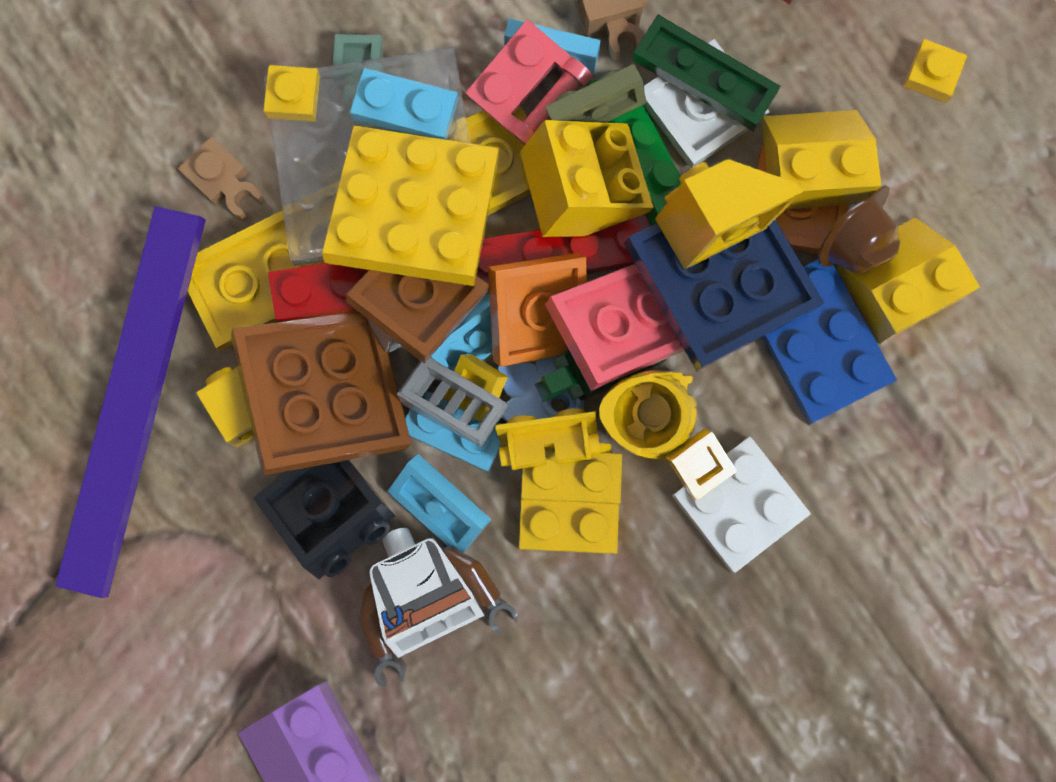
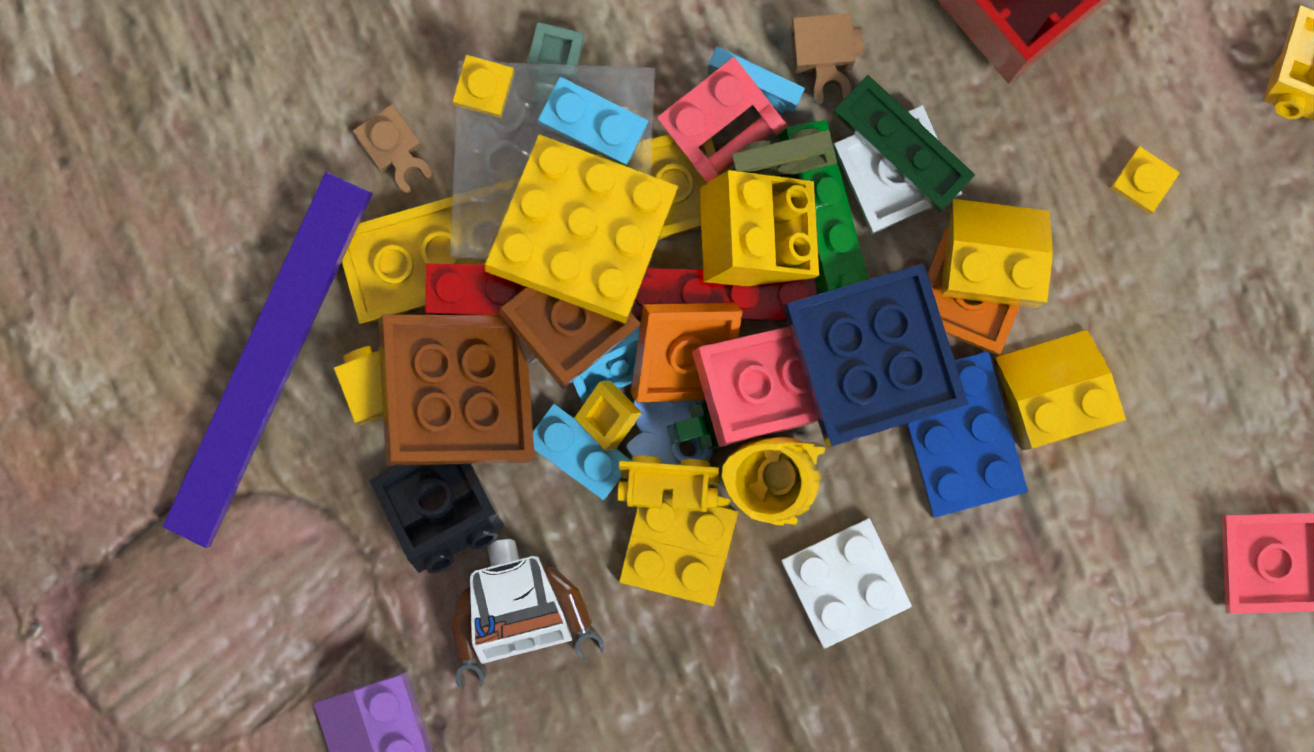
camera: 10 degrees right, 5 degrees up
medium azure plate [387,454,491,553] -> none
light grey slope [397,358,508,447] -> none
yellow slope [655,159,802,270] -> none
plate [665,428,737,500] -> none
reddish brown piece [818,185,900,274] -> none

